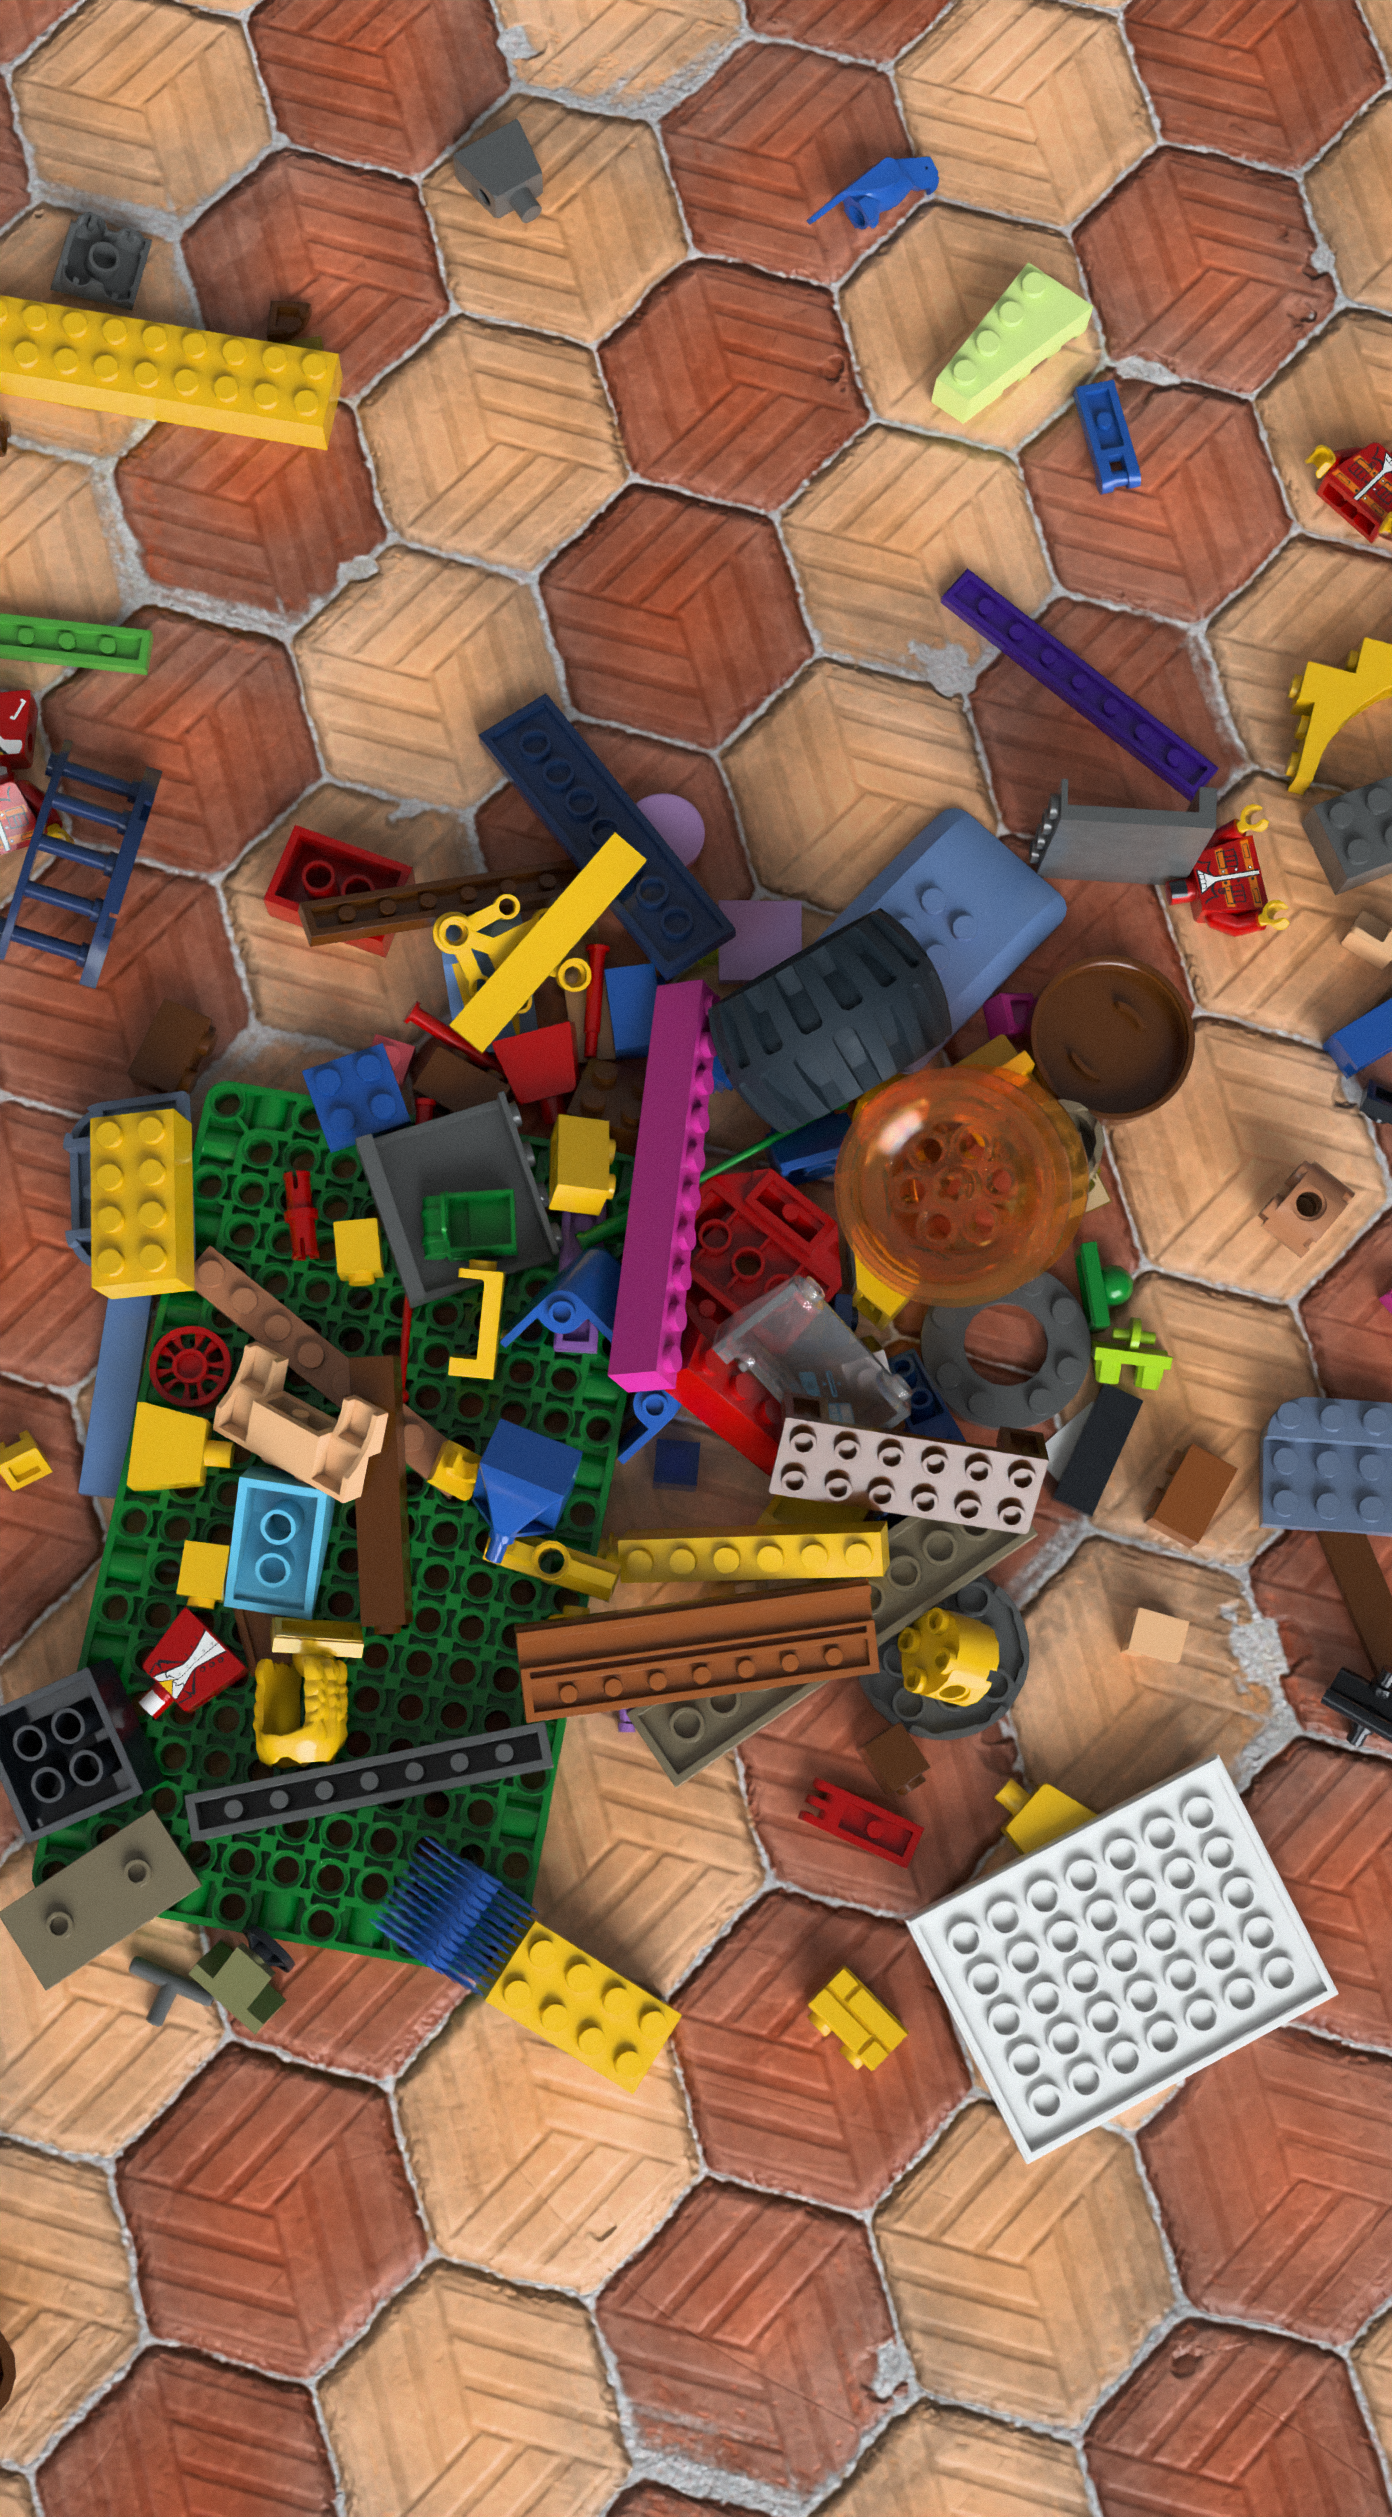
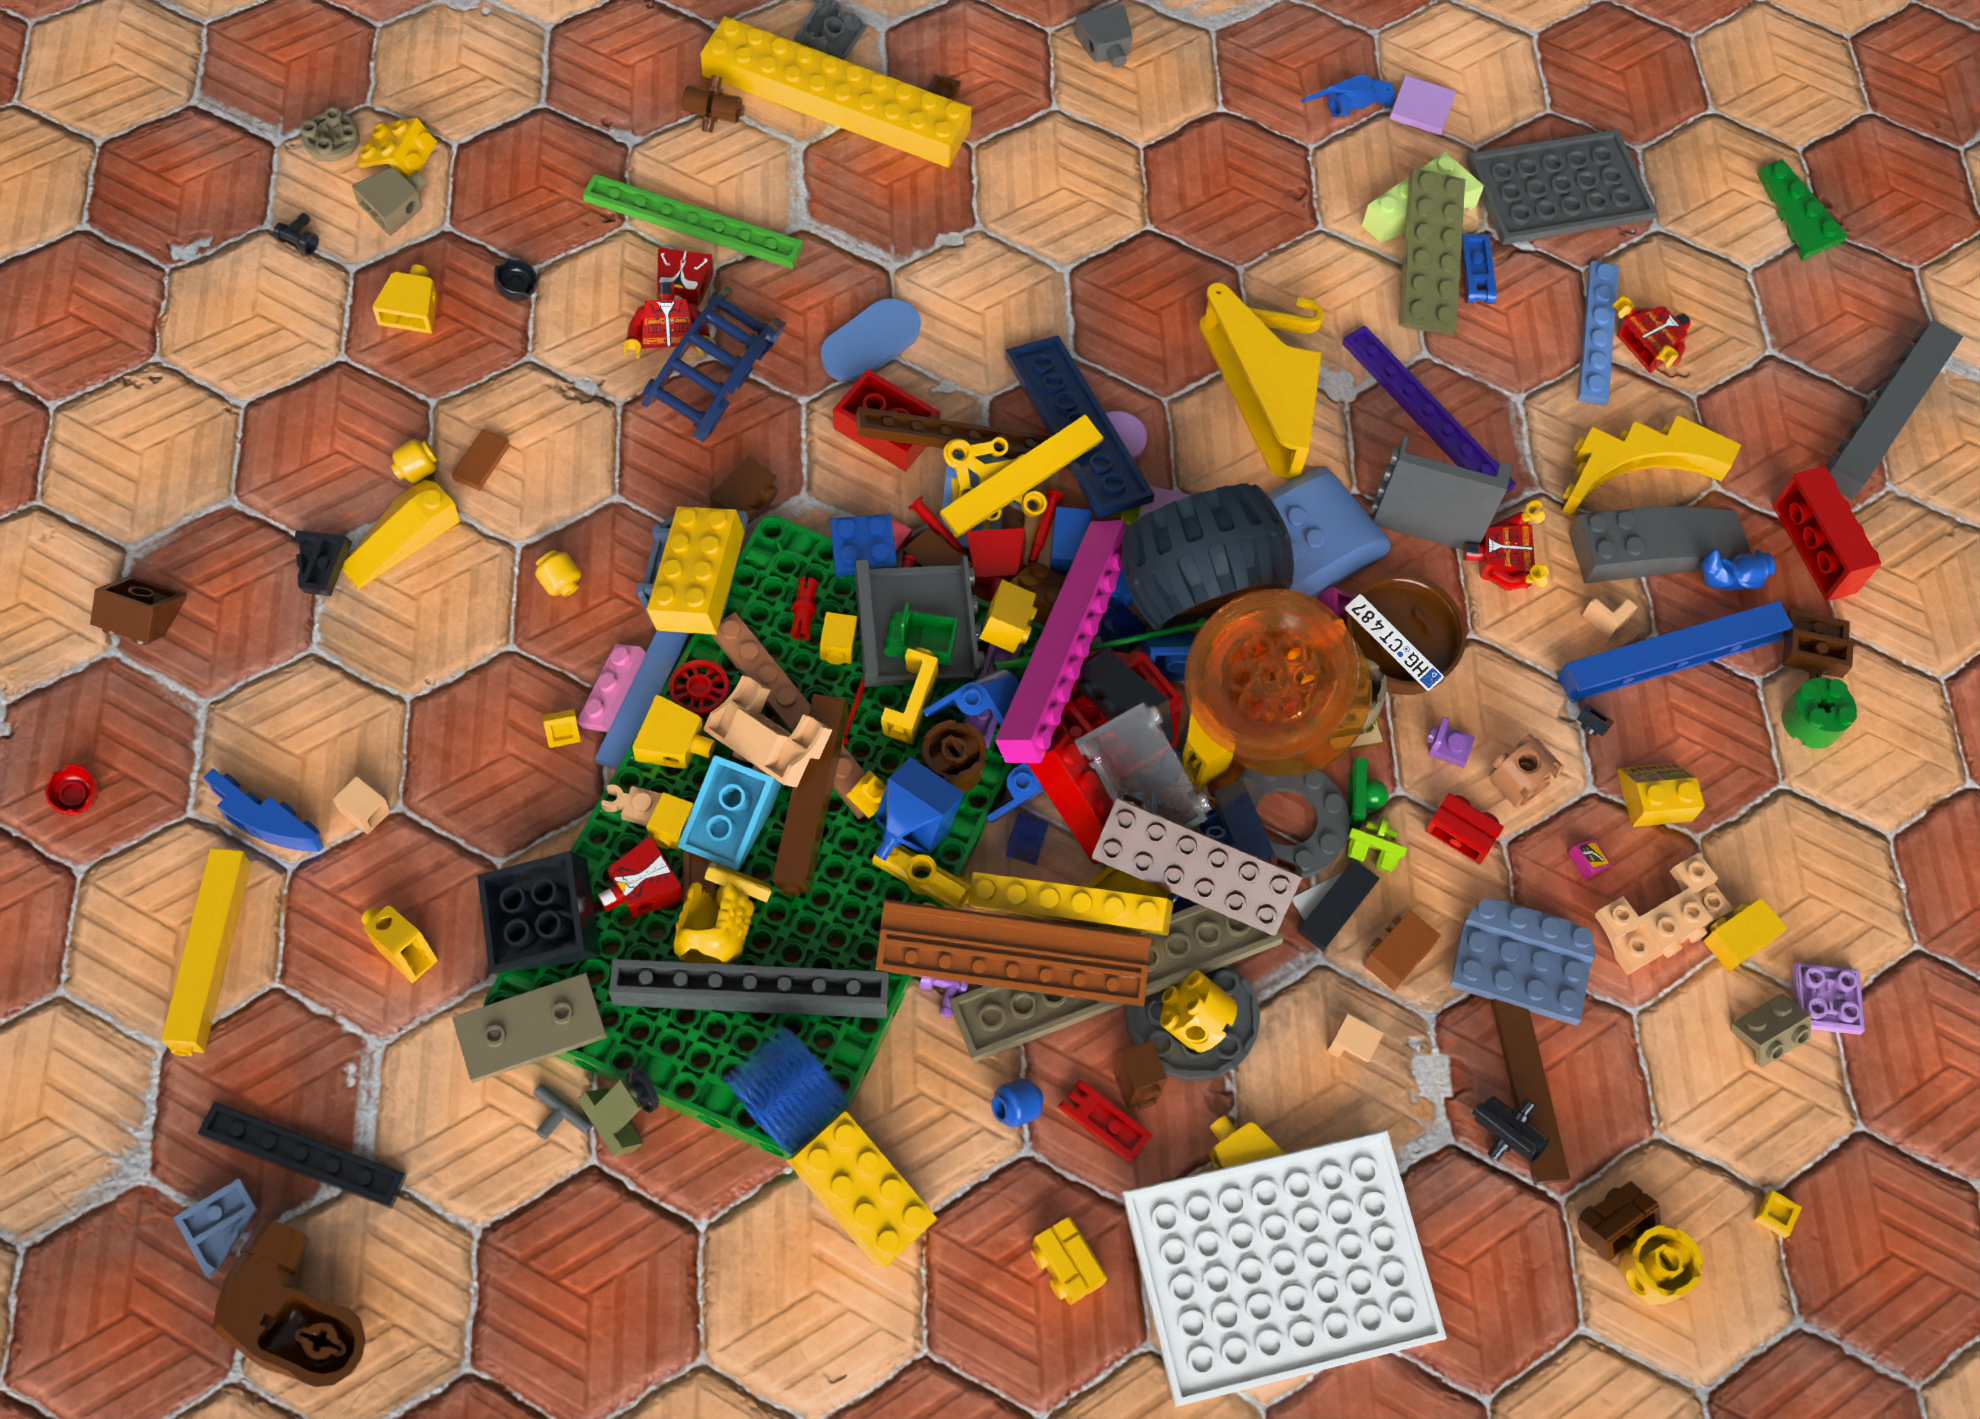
camera: 15 degrees right, 15 degrees down
none -> bright pink plate [577,644,646,732]
none -> light nougat plate [601,785,662,826]
none -> medium blue tile [821,299,921,382]
none -> reddish brown brick [921,720,987,792]
none -> blue head [991,1078,1044,1128]
none -> black wedge [1078,649,1174,761]
none -> clear blue brick [1097,603,1147,654]
none -> yellow piece [1199,283,1325,480]
none -> dark blue slope [1213,779,1275,861]
none -> white sticker [1345,594,1444,691]
none -> lavender tile [1390,75,1456,135]
none -> olive plate [1399,168,1465,336]
none -> red brick [1425,793,1504,865]
none -> medium lavender bracket [1427,717,1475,768]
none -> dark grey plate [1466,130,1658,245]
none -> medium blue plate [1577,260,1619,406]

